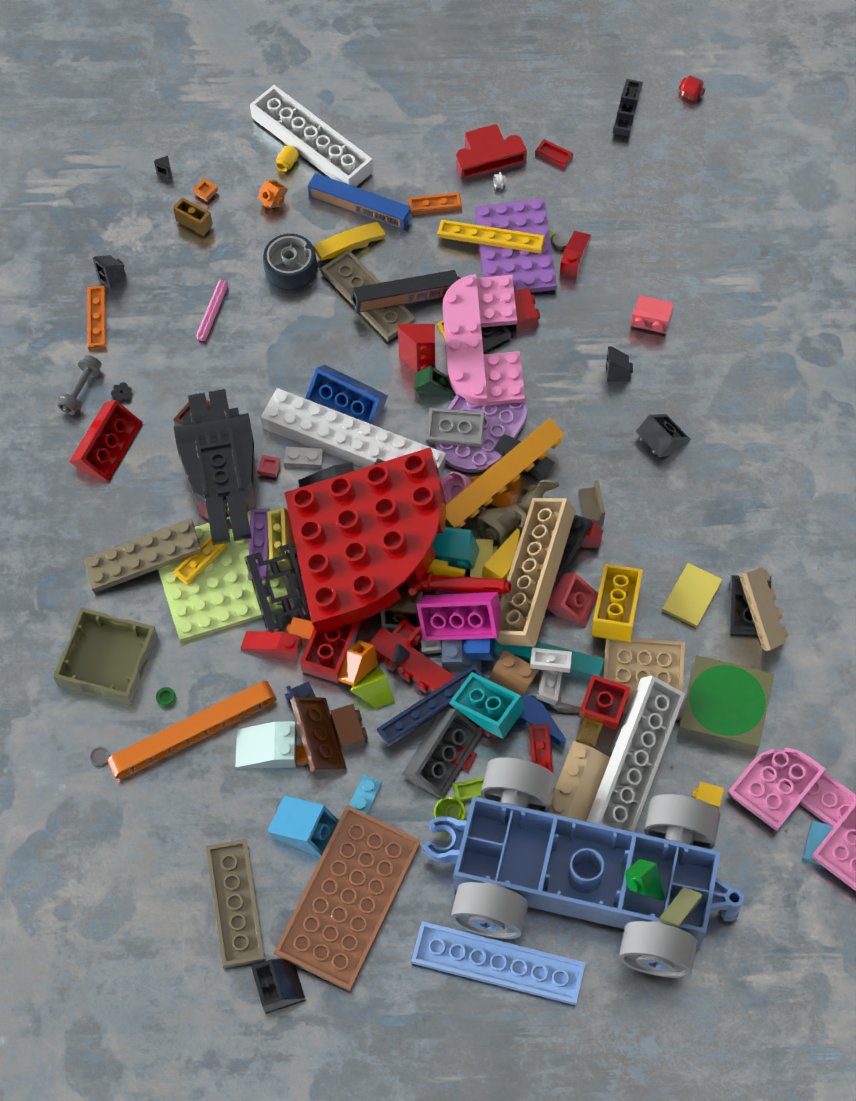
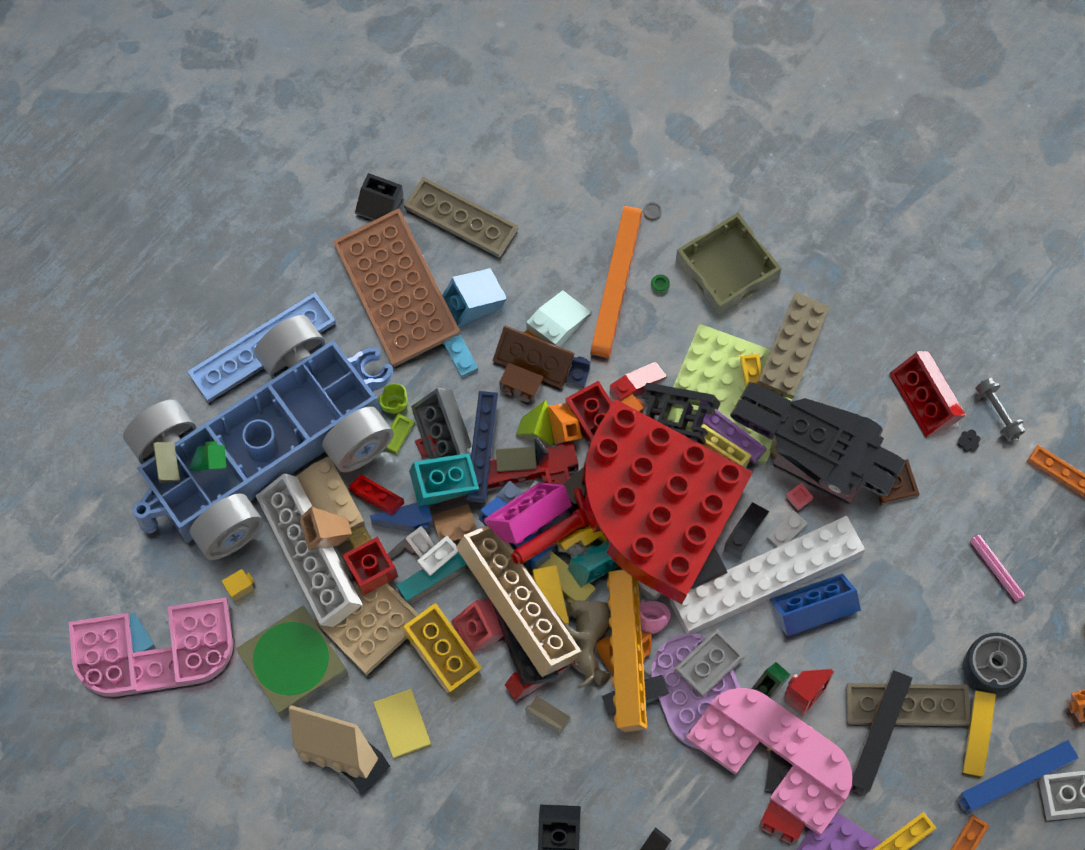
camera: 130 degrees right, 5 degrees up
none -> medium nougat slope [299,506,352,550]
none -> olive slope [496,446,536,472]

